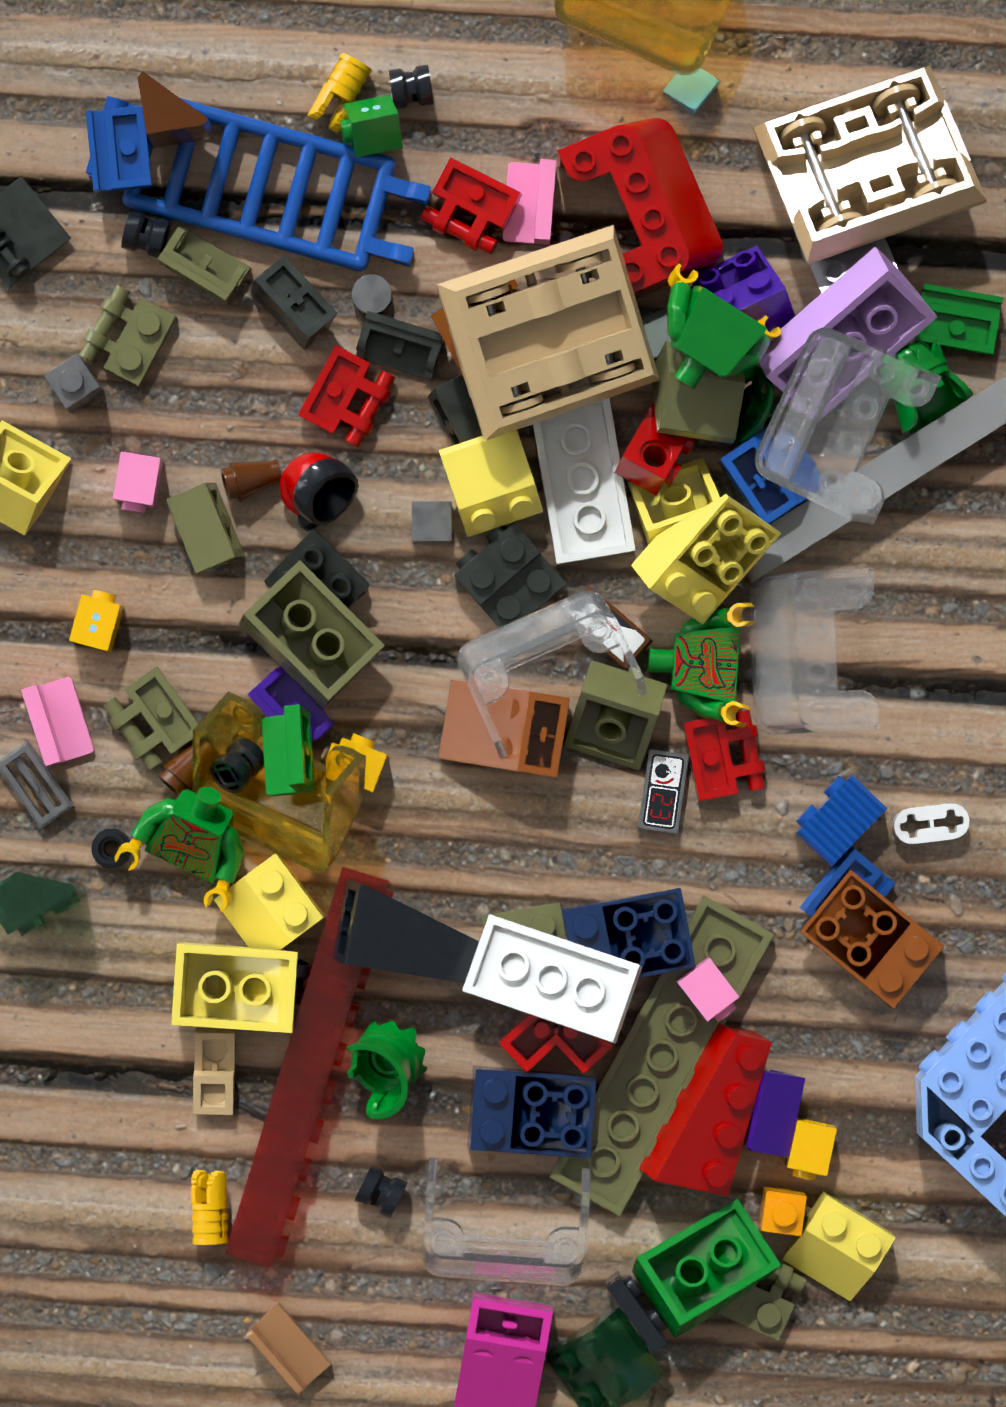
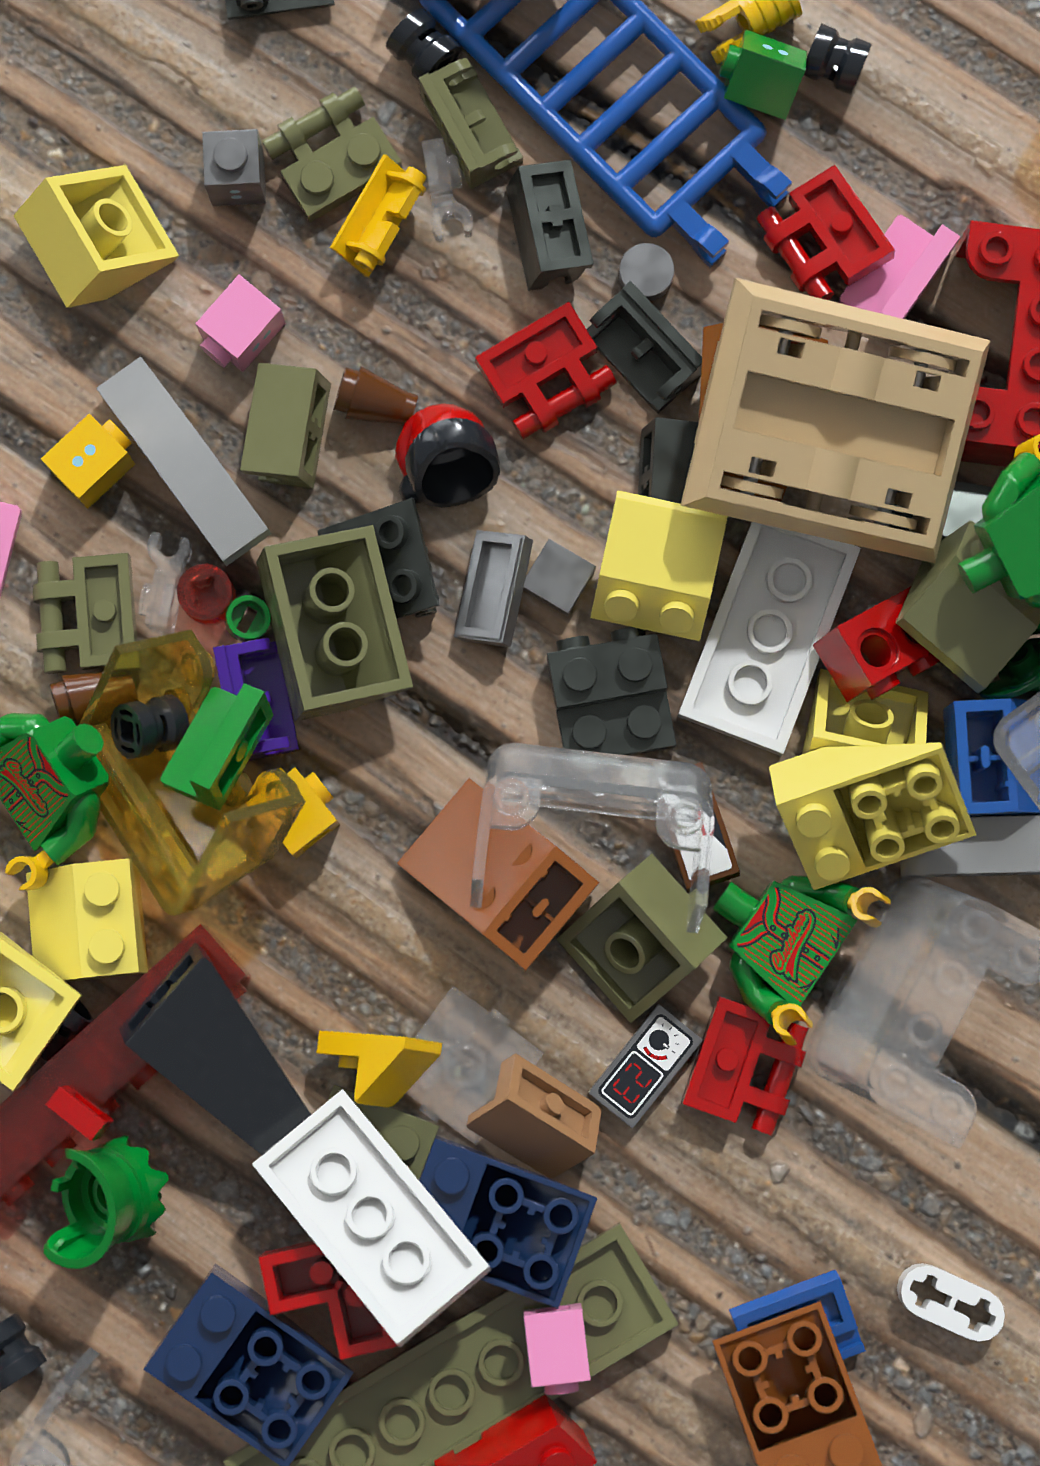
camera: 30 degrees right, 5 degrees down
blue brick [794,775,887,866] -> none
none -> red tile [46,1085,114,1141]
none -> light grey slope [96,356,271,566]
none -> clear plate [139,532,192,636]
none -> clear red wheel [177,564,237,625]
none -> green hinge [225,595,271,642]
none -> yellow slope [316,1030,442,1108]
none -> yellow hinge [330,154,427,278]
none -> clear plate [406,986,544,1145]
none -> clear plate [421,138,473,243]
none -> flat silver tile [454,530,533,648]
none -> medium nougat panel [467,1053,602,1178]

